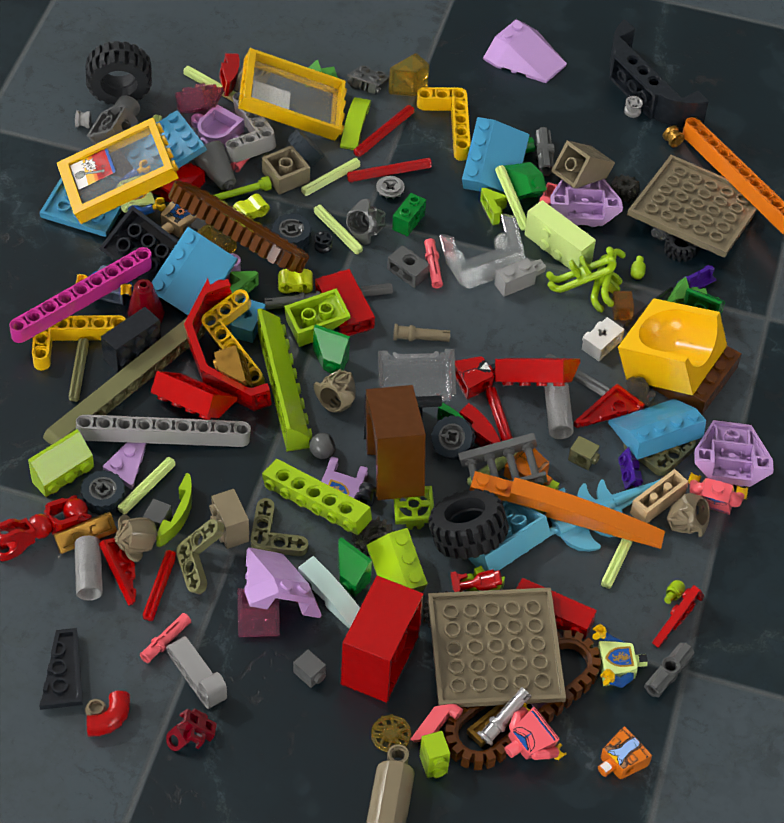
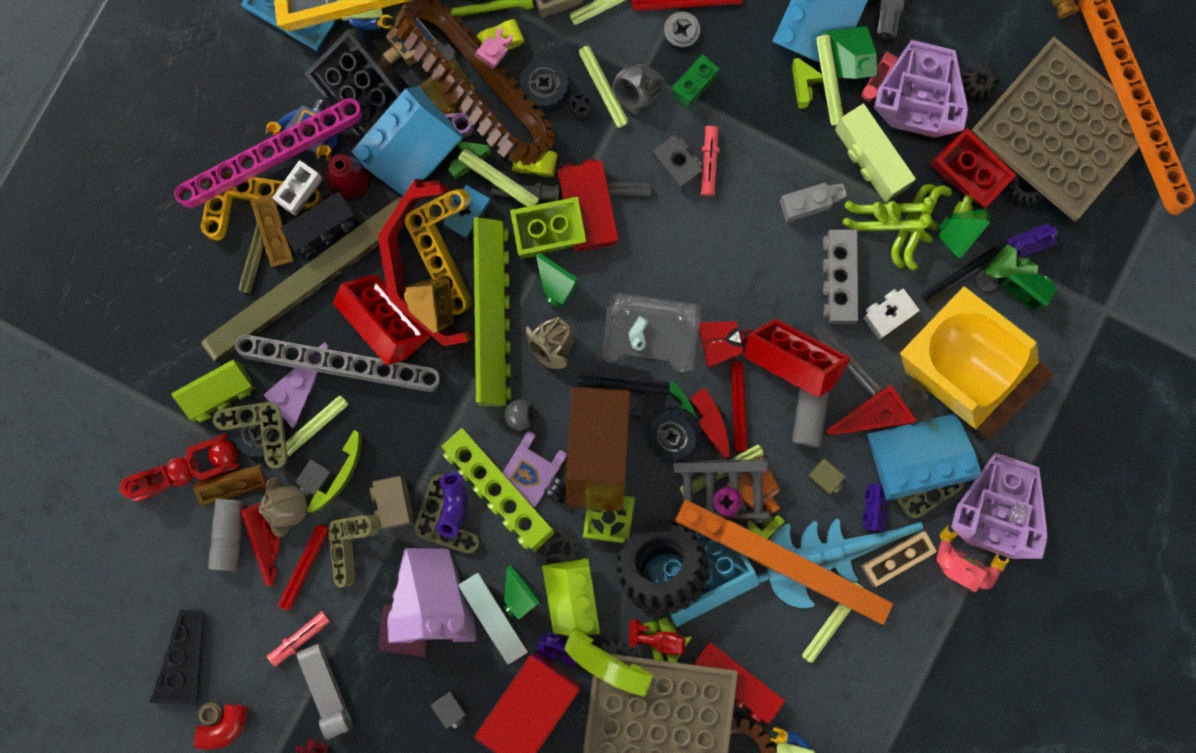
camera: 20 degrees right, 30 degrees up
dark tan pin [393,324,450,342] -> none
clear windscreen [440,214,526,288] -> none
dark tan slope [551,140,615,188] -> none
clear orange brick [612,291,634,320] -> none
red wing [652,585,705,648] -> none
lime cylinder [664,580,685,604] -> none
dark tan piece [667,493,710,537] -> none
none -> olive beam [213,402,288,469]
none -> pearl gold plate [250,194,294,267]
none -> white brick [273,160,323,216]
none -> dark purple cylinder [436,472,467,538]
none -> yellowish green axle [458,149,539,207]
none -> bright pink plate [475,28,513,69]
none -> lime slope [565,628,654,696]
none -> light aqua arm [629,316,649,351]
none -> magenta piece [713,487,743,516]
none -> light grey brick [823,230,858,324]
none -> red slope [929,128,1016,209]
none -> green slope [938,209,990,258]
none -> clear bush [1009,501,1028,525]

